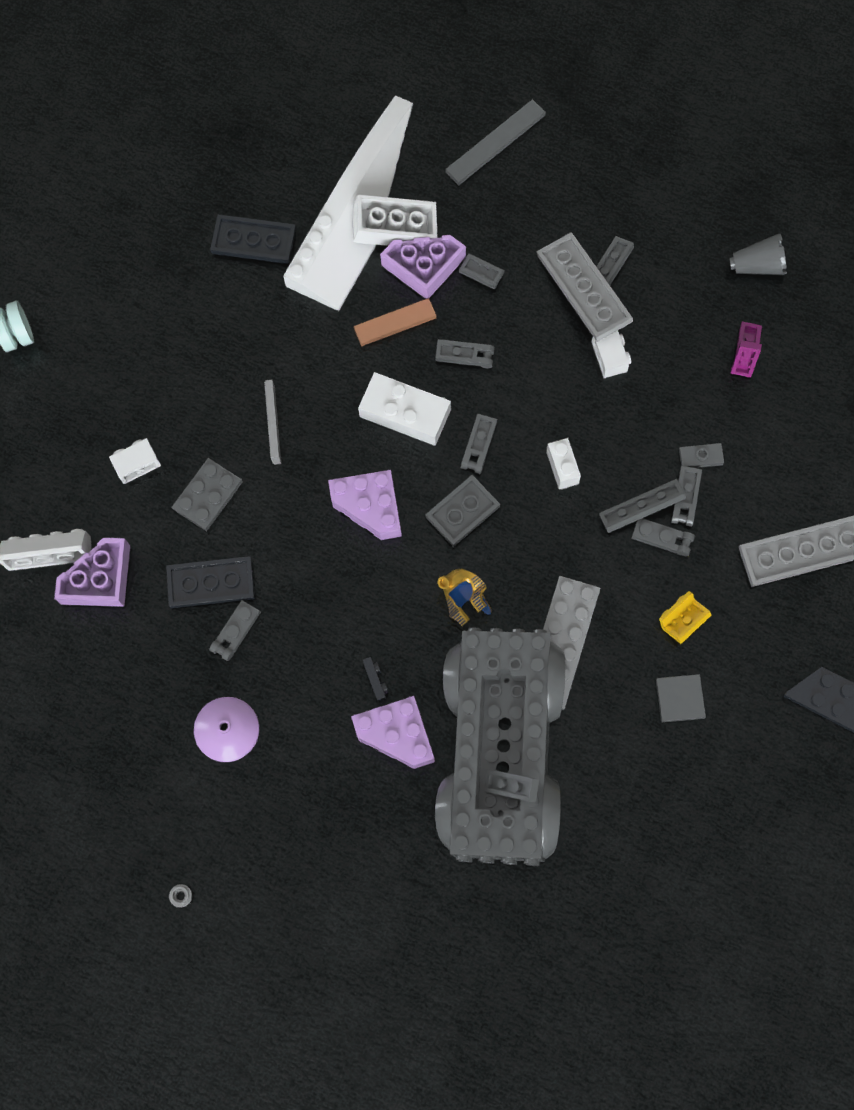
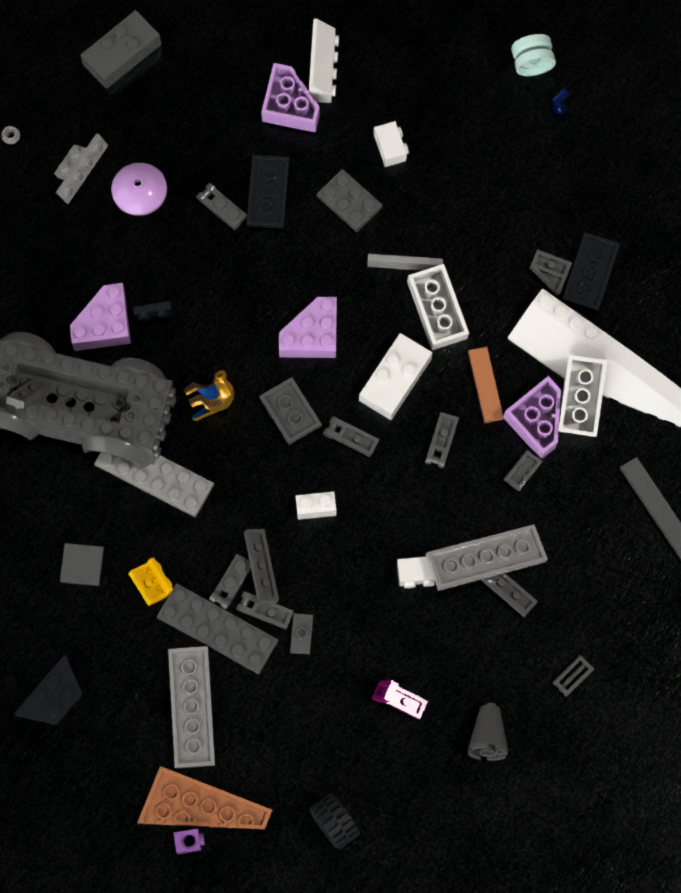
camera: 95 degrees right, 0 degrees up
none -> light grey bracket [54,134,108,204]
none -> dark grey brick [80,10,161,89]
none -> dark grey plate [157,583,278,675]
none -> white brick [407,264,469,350]
none -> dark grey wing [530,250,572,297]
none -> clear blue arm [552,88,569,114]
none -> dark grey tile [553,655,594,697]

